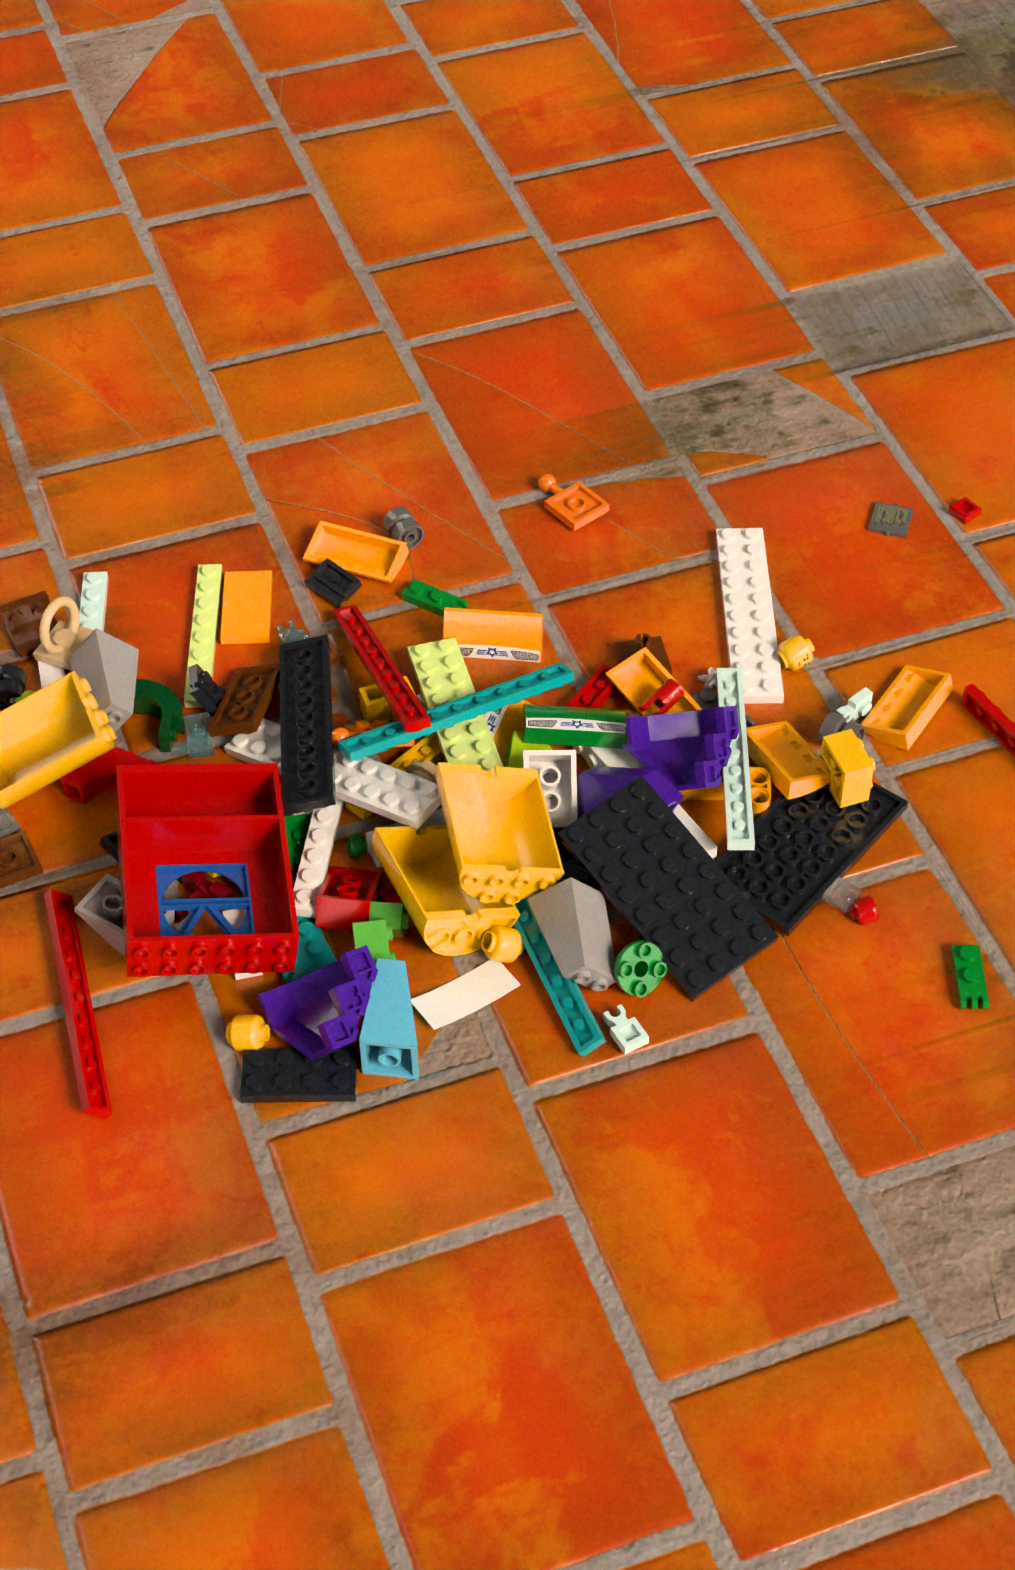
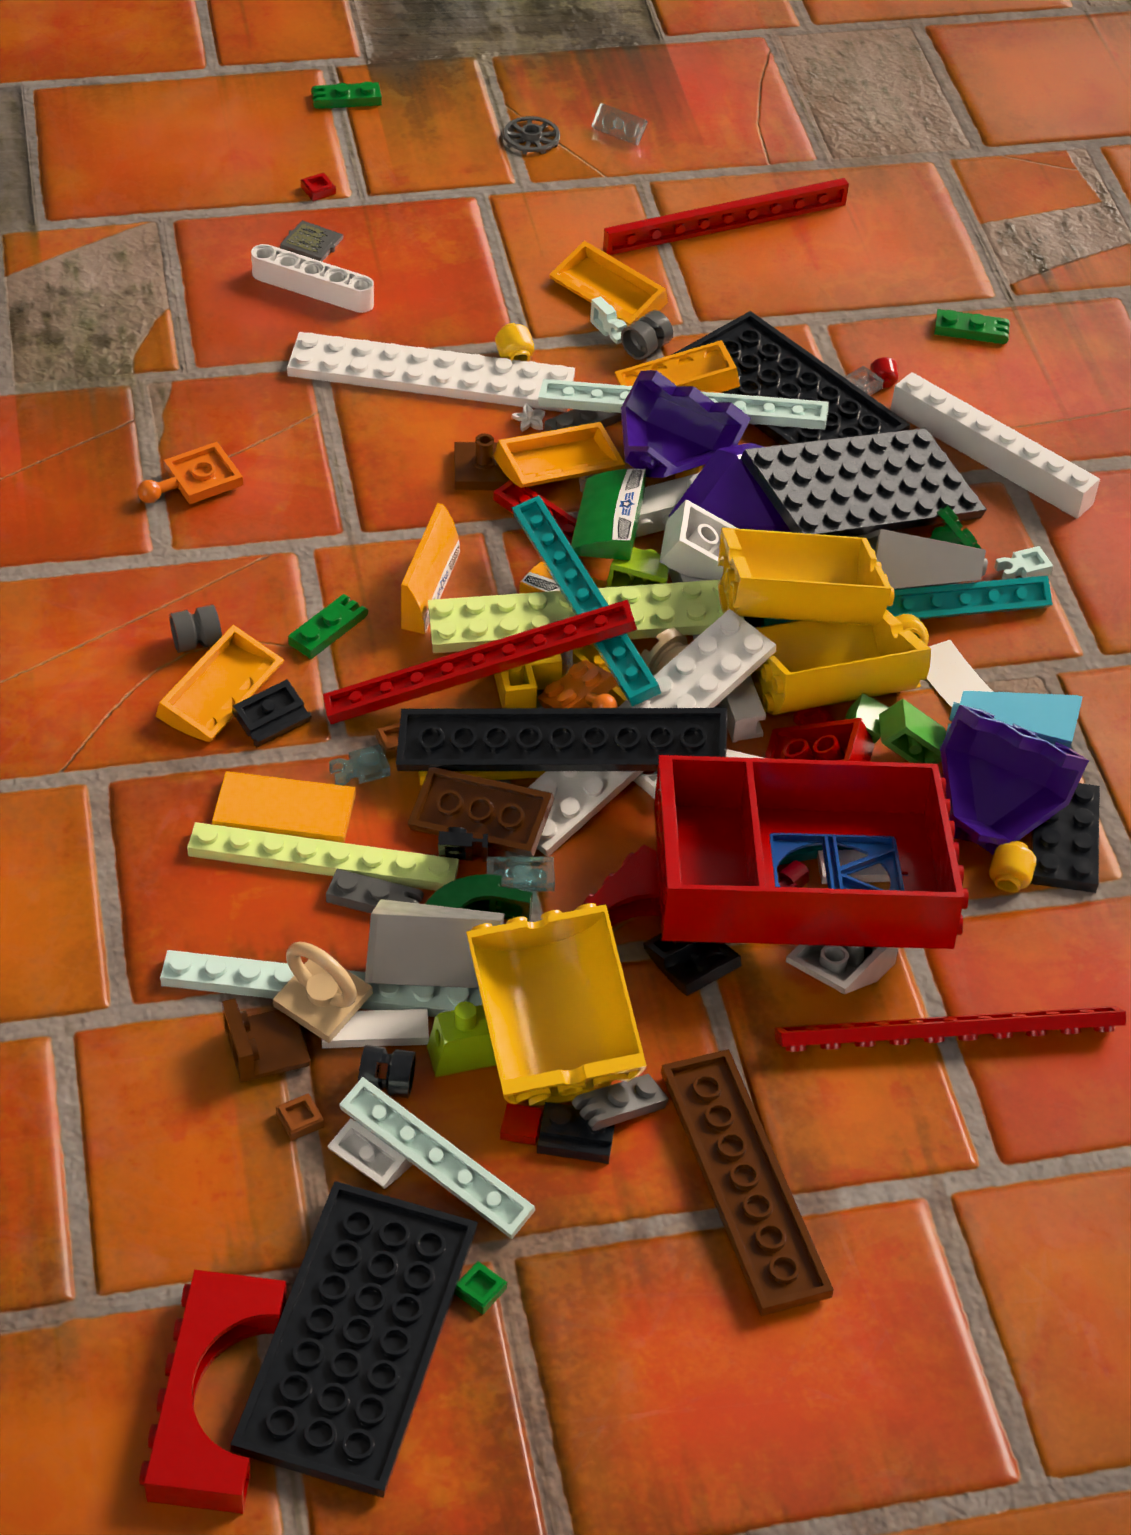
camera: 85 degrees left, 0 degrees up
green plate [348,833,366,859] -> none
red hinge [637,678,685,715] -> none
yellow brick [821,729,876,808] -> none
none -> white beam [251,244,374,313]
none -> dark grey hinge [326,869,424,913]
none -> white brick [891,372,1100,519]

